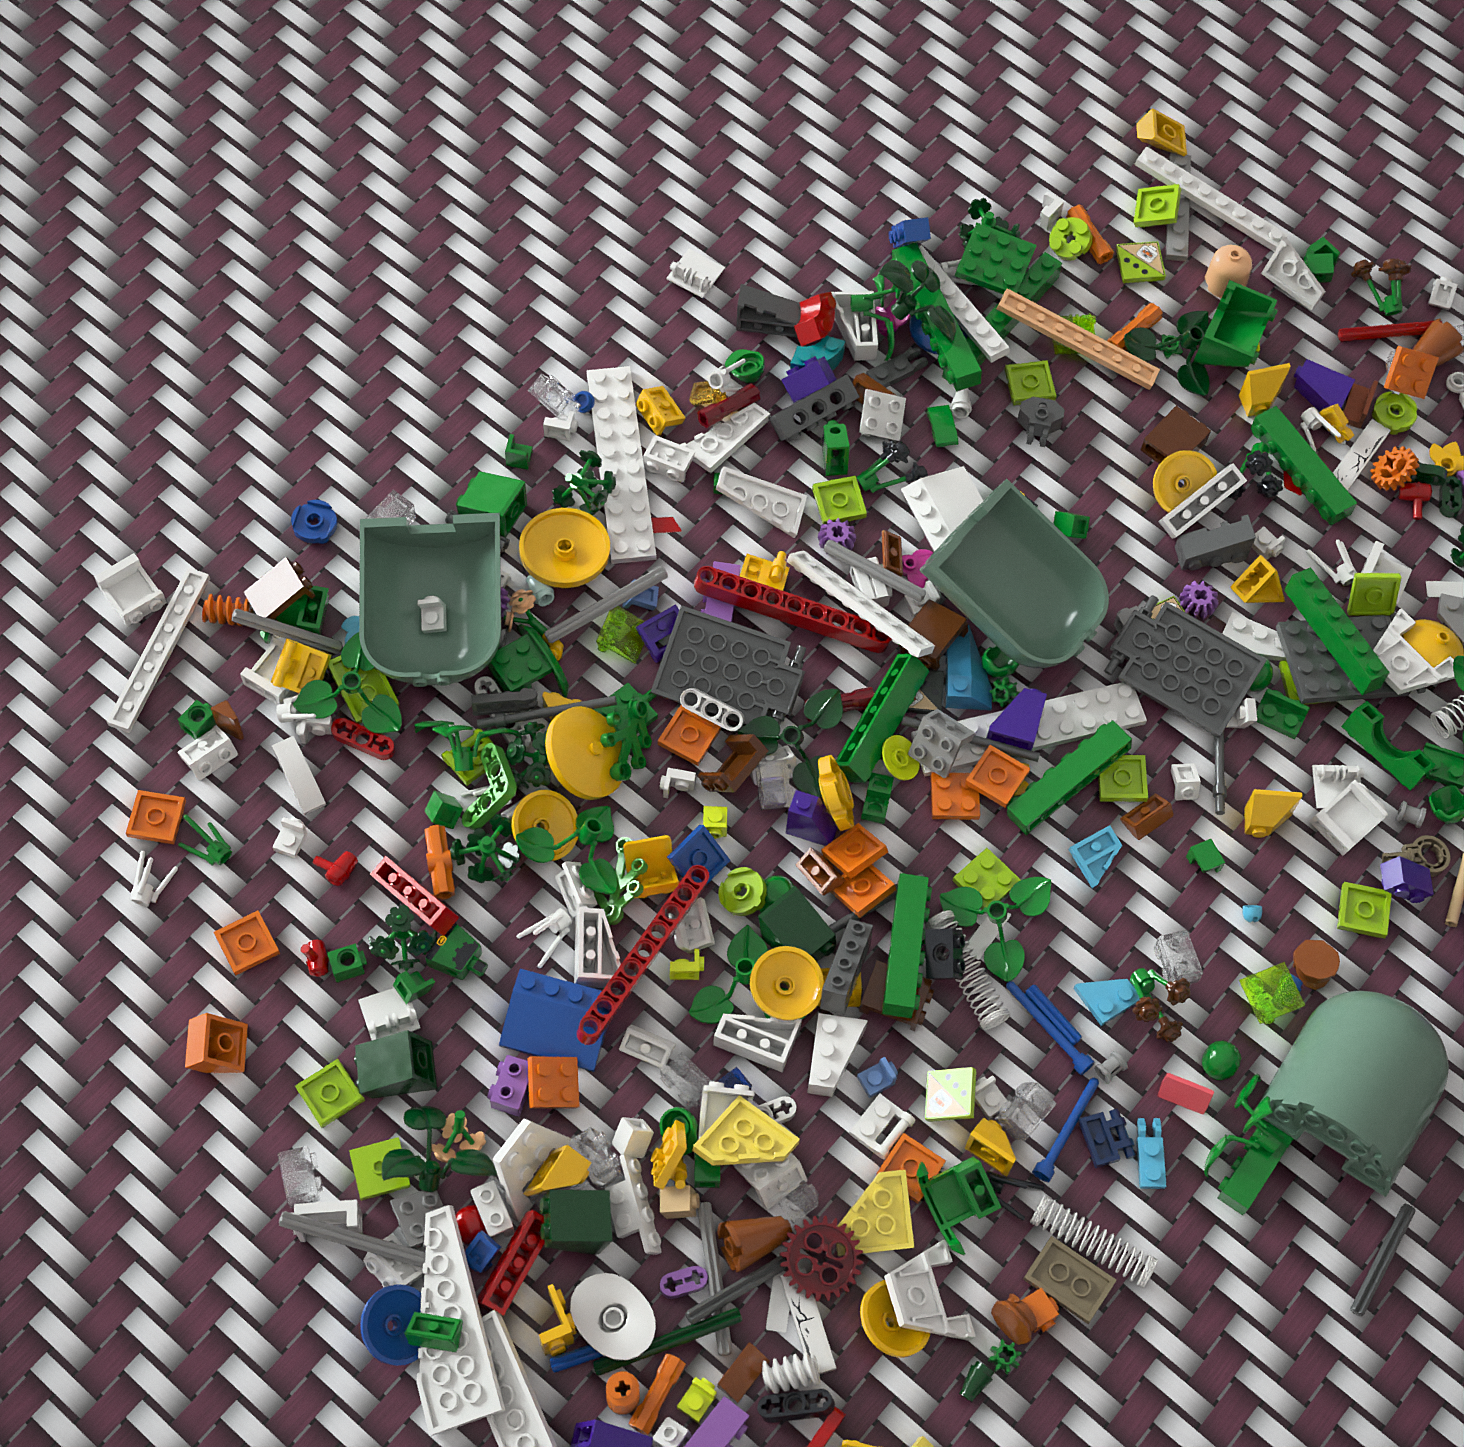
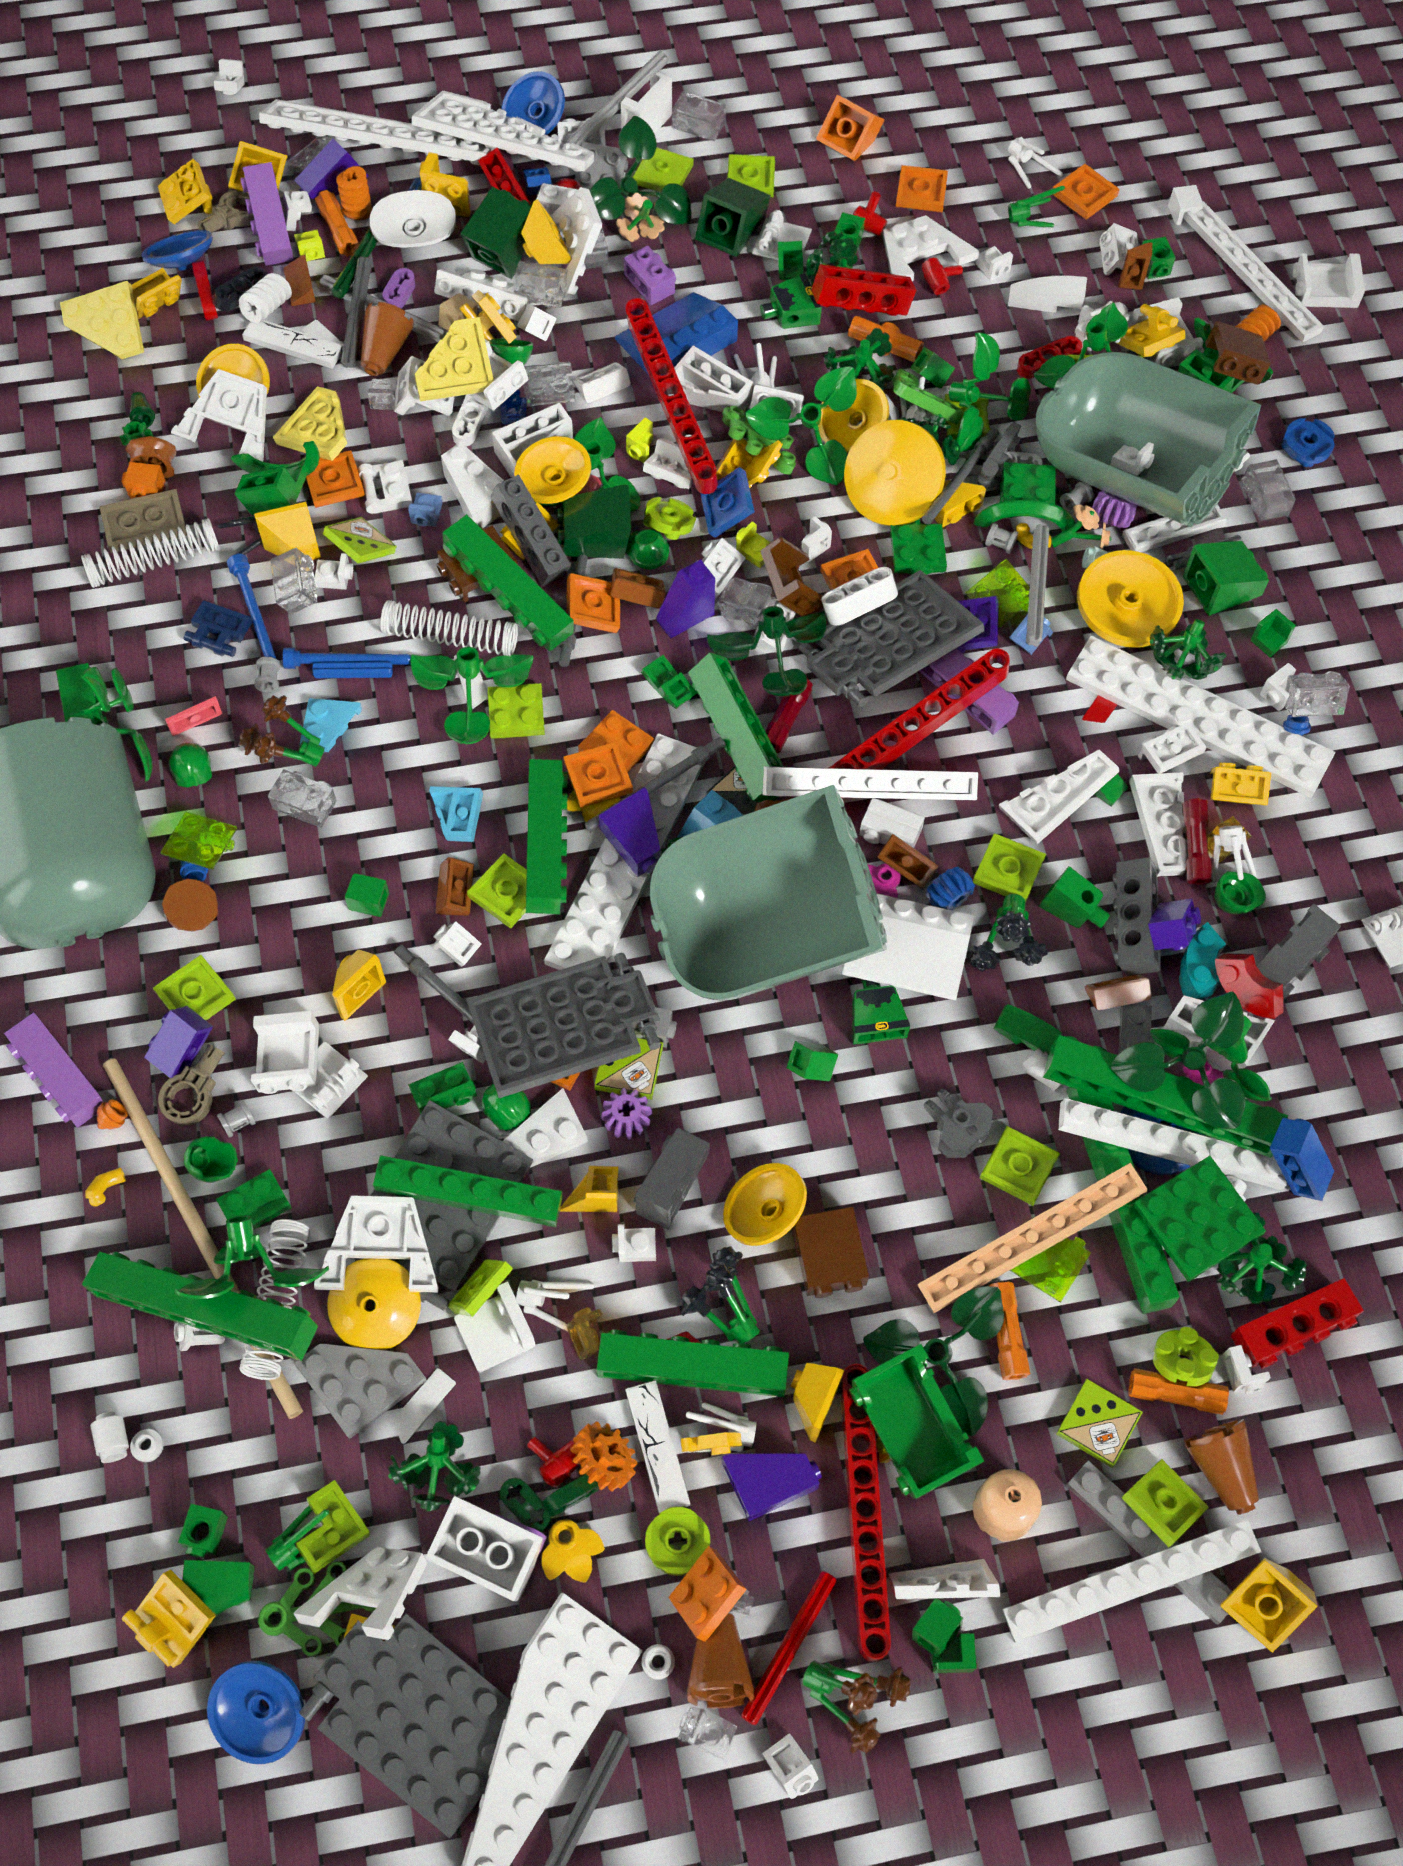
camera: 130 degrees right, 0 degrees up
light grey axle [232,608,342,654] -> none
green slope [405,1312,463,1352] -> none
orange plate [527,1056,580,1109] -> none
green plant [601,698,652,781] -> none
yellow plate [740,551,790,591] -> none
dark red gear [779,1216,864,1301] -> none
medium lavender gear [818,517,856,554] -> none
yellow piece [818,755,854,831] -> none
orange plate [821,823,888,879] -> none
light grey axle [824,540,926,602] -> none
white hinge [859,389,906,441] -> none
neon yellow dish [882,735,920,781] -> none
light grey bracket [908,709,975,778] -> none
black brick [925,928,965,980] -> none
medium azure hinge [1136,1118,1166,1189] -> none
green plate [1157,334,1183,359] -> none
white brick [1158,463,1247,539] -> none
medium azure hinge [1243,905,1262,923] -> none
green arch [1341,701,1436,791] -> none
copper panel [1343,380,1378,429] -> none
none -> clear yellow bracket [566,1307,603,1361]
none -> white bracket [697,538,745,598]
none -> red beam [840,1363,891,1663]
none -> white wing [883,215,979,281]
none -> blue gear [926,867,975,911]
none -> light grey bush [985,523,1018,554]
none -> white panel [1168,185,1203,225]
none -> dark orange cone [1183,1419,1259,1515]
none -> red brick [1230,1278,1364,1369]

